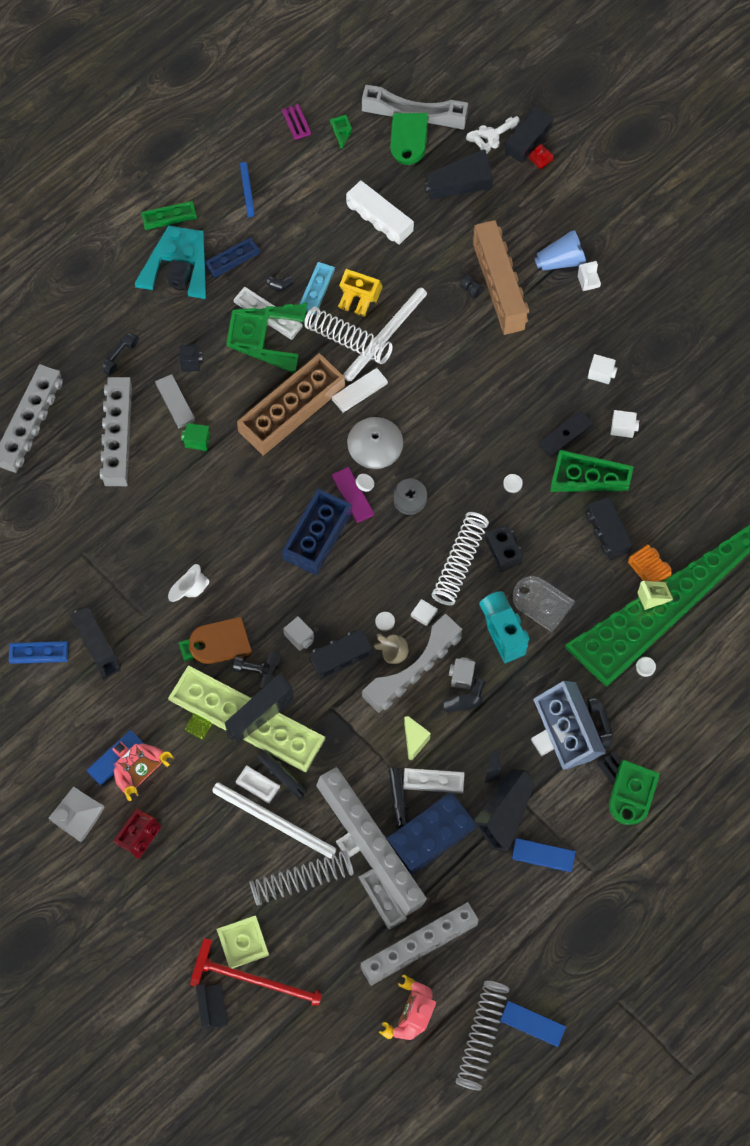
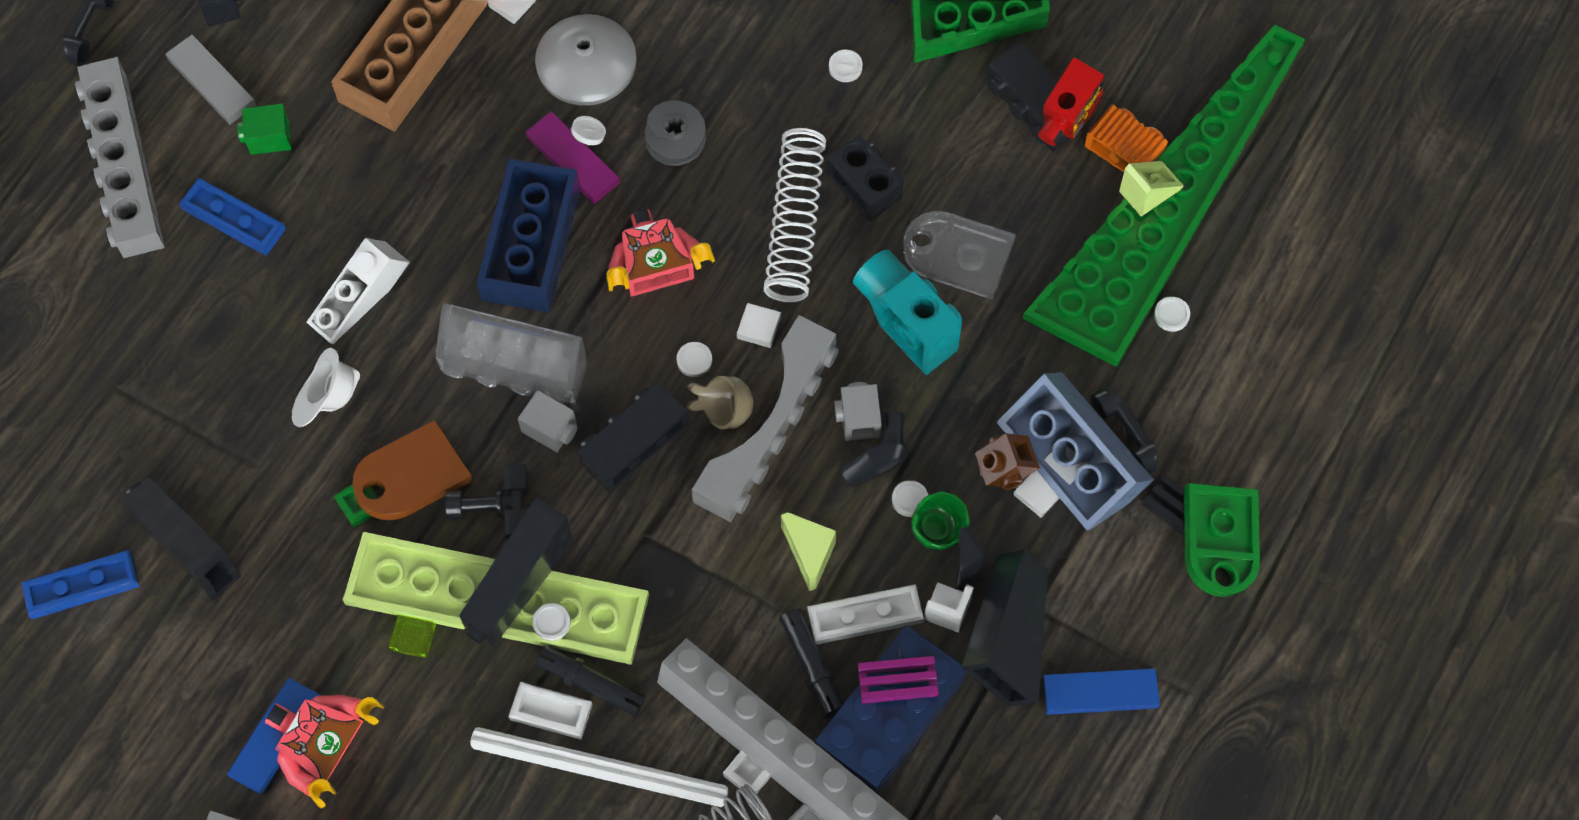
camera: 15 degrees left, 0 degrees up
none -> blue tile [179,178,286,256]
none -> white slope [307,238,410,344]
none -> clear slope [435,303,588,404]
none -> white piece [533,603,571,641]
none -> torso [606,209,715,297]
none -> magenta tile [858,656,939,704]
none -> white piece [892,481,928,517]
none -> green hair [911,491,970,551]
none -> white panel [924,582,974,633]
none -> reddish brown brick [975,433,1040,490]
none -> red torso [1038,57,1104,146]

